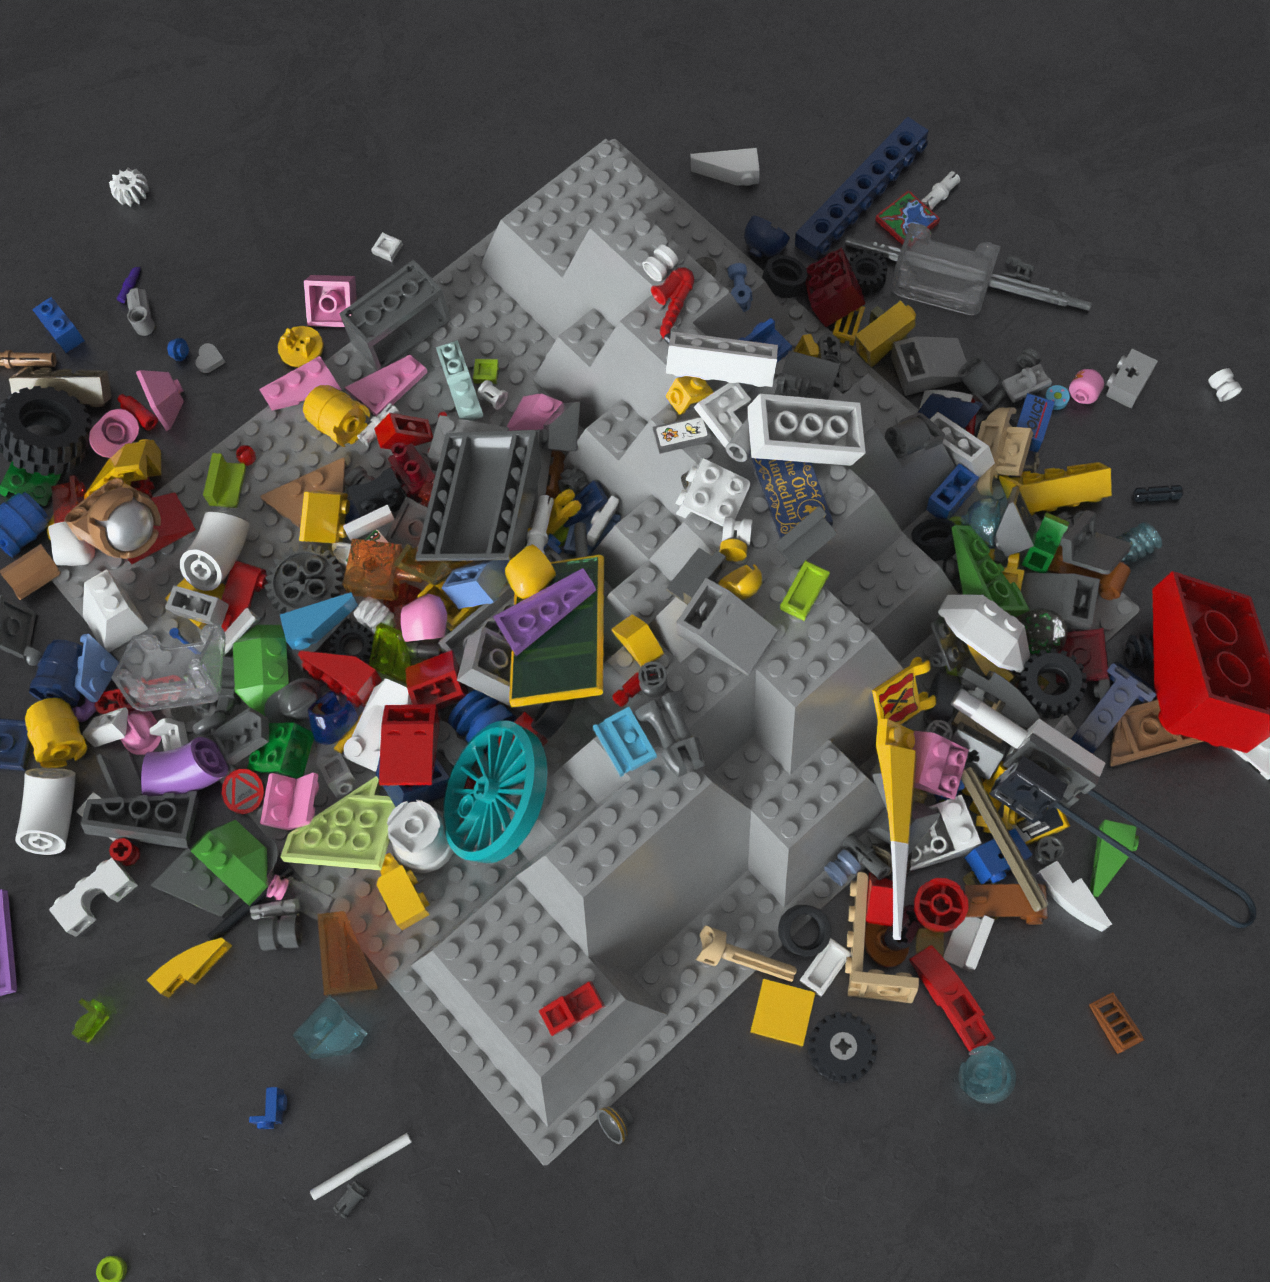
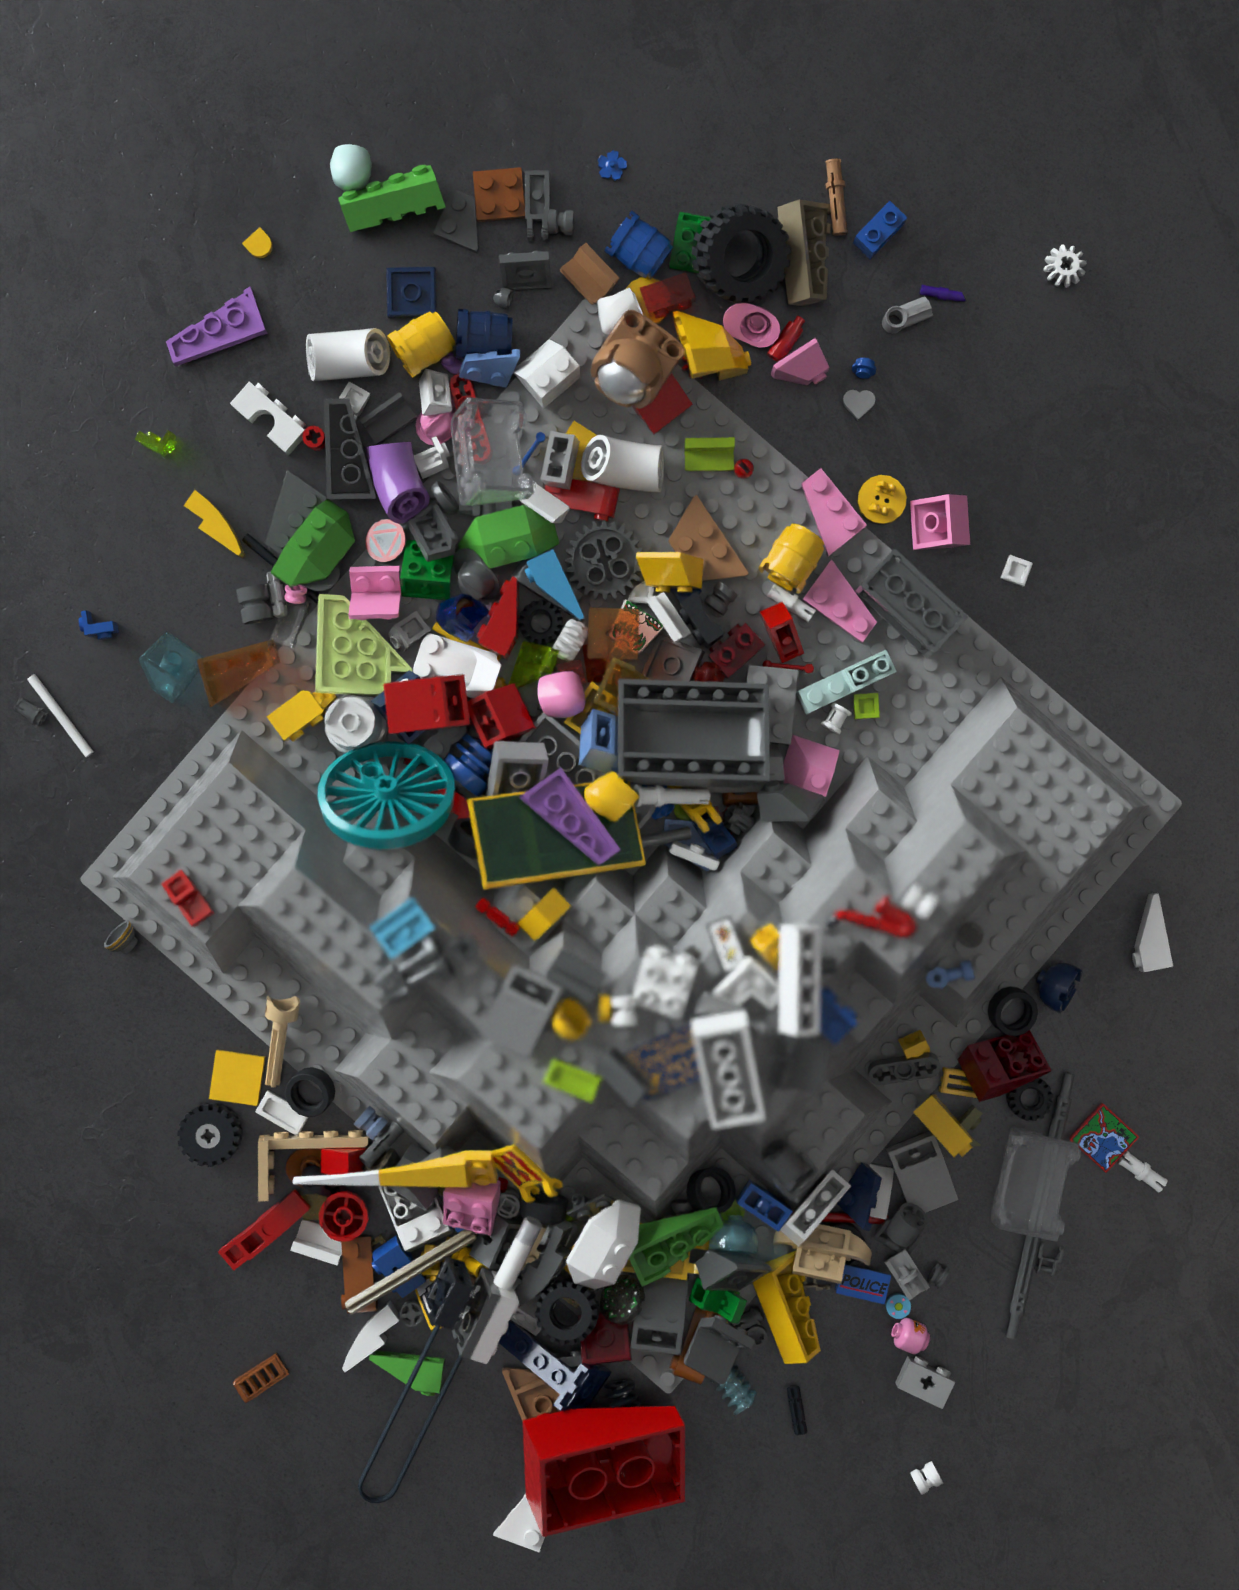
camera: 75 degrees right, 20 degrees up
dark blue brick [795,116,929,260] -> none
clear light blue cylinder [959,1046,1016,1104] -> none

